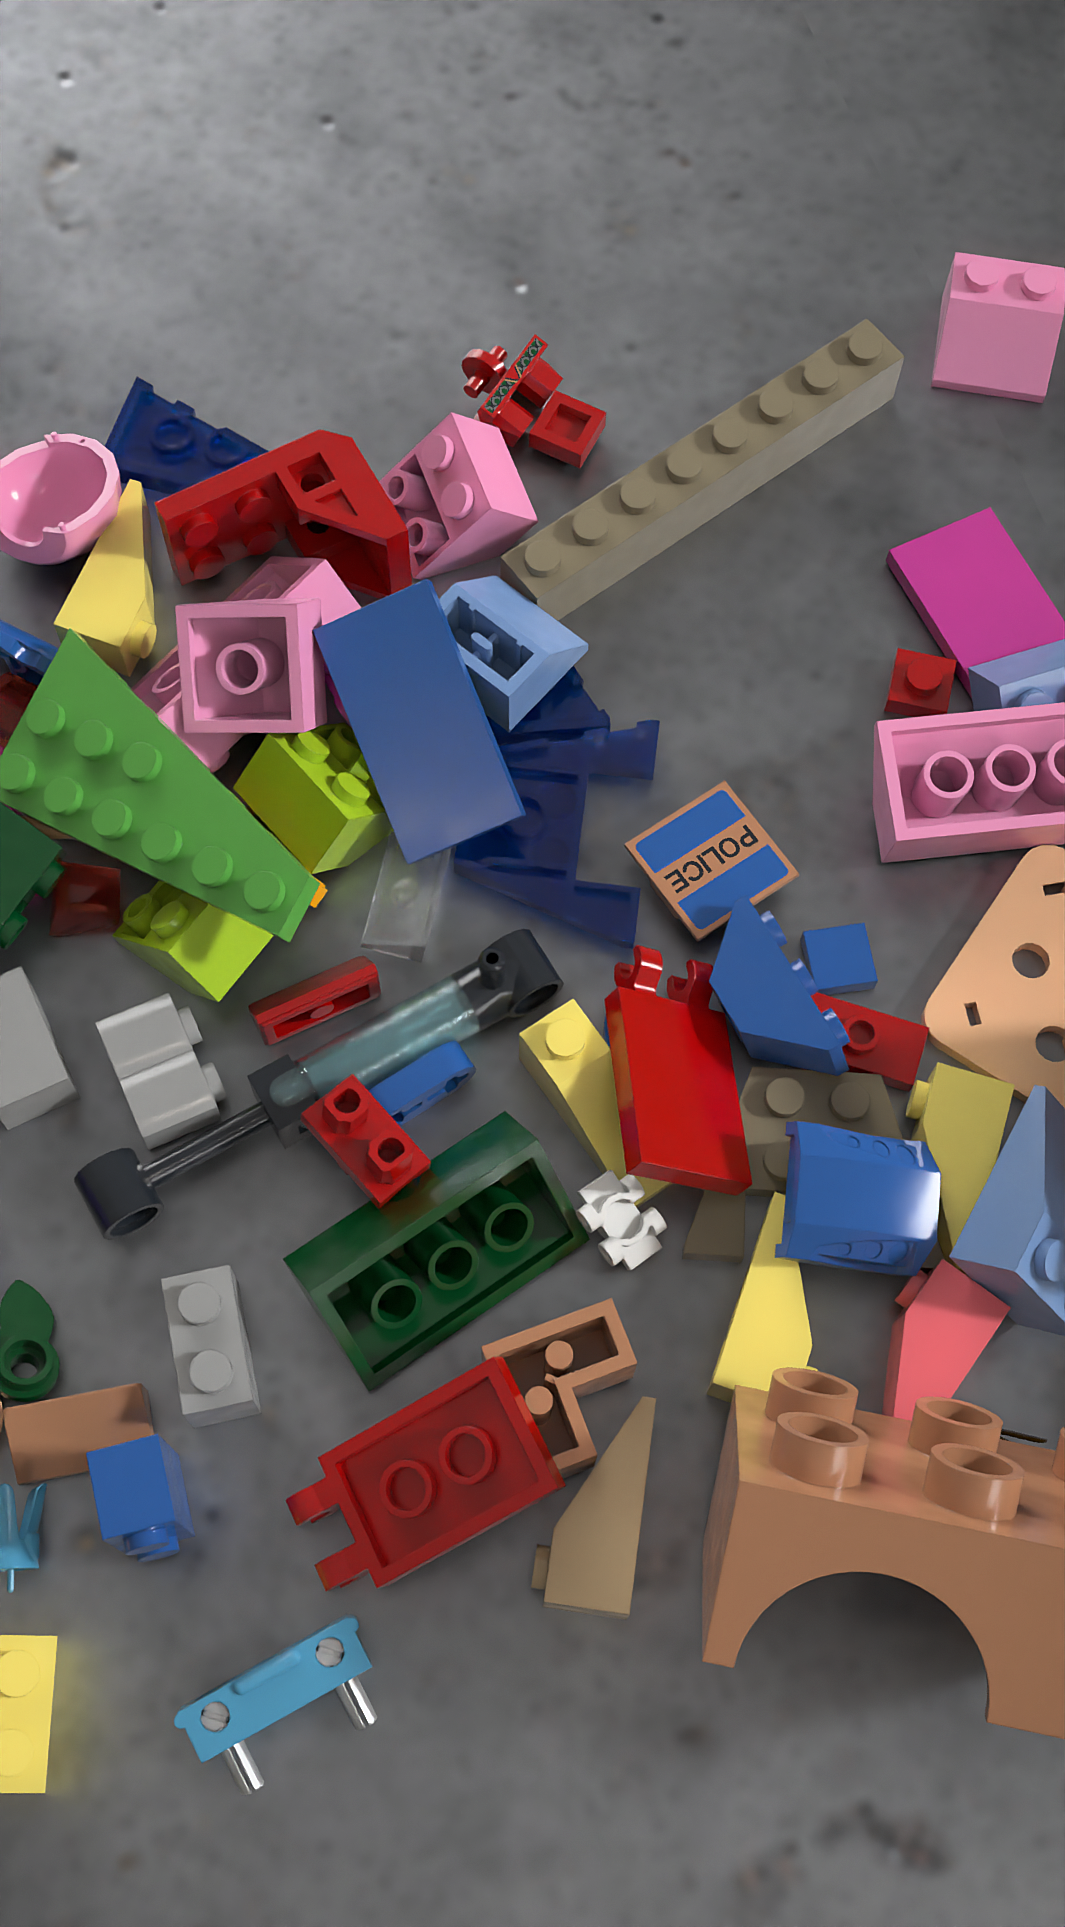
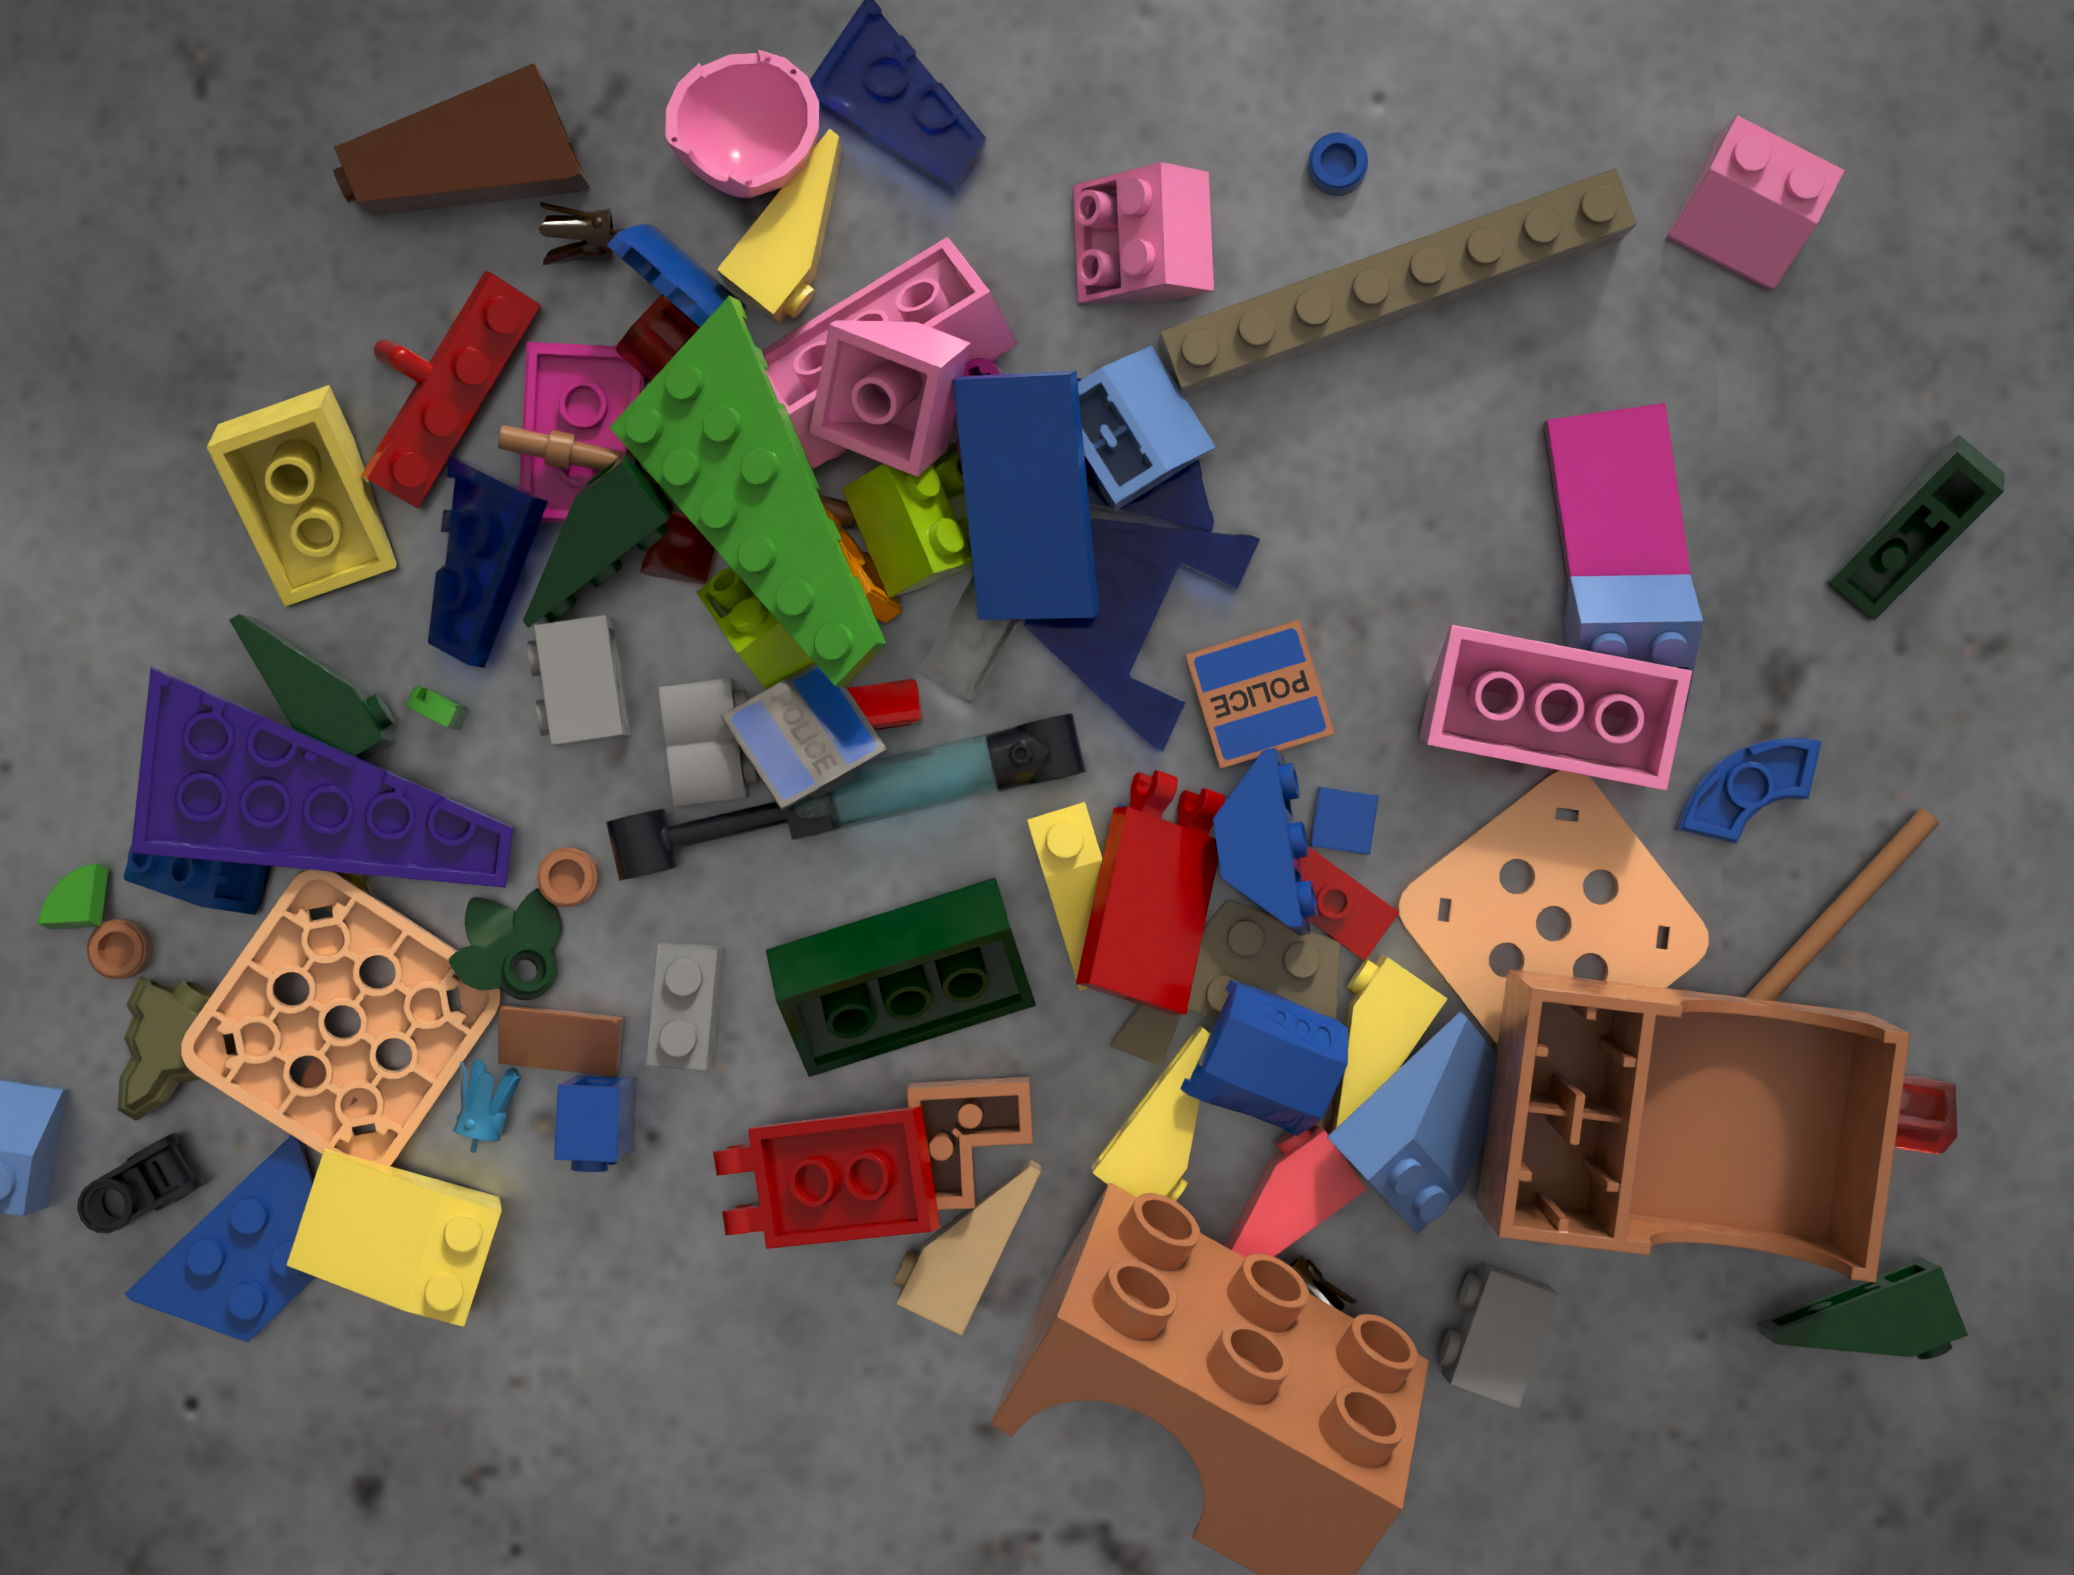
camera: 15 degrees right, 20 degrees up
red bracket [154,429,412,599] -> none
dark azure piece [174,1614,377,1795] -> none
red hips [300,1074,431,1209] -> none
blue beam [369,1041,476,1126] -> none
red hips [461,334,563,448] -> none
red plate [529,390,606,469] -> none
white piece [576,1170,667,1270] -> none
red plate [884,648,957,717] -> none
none -> nougat tile [537,848,600,907]
none -> piece [721,663,888,811]
none -> blue tile [1308,132,1368,196]

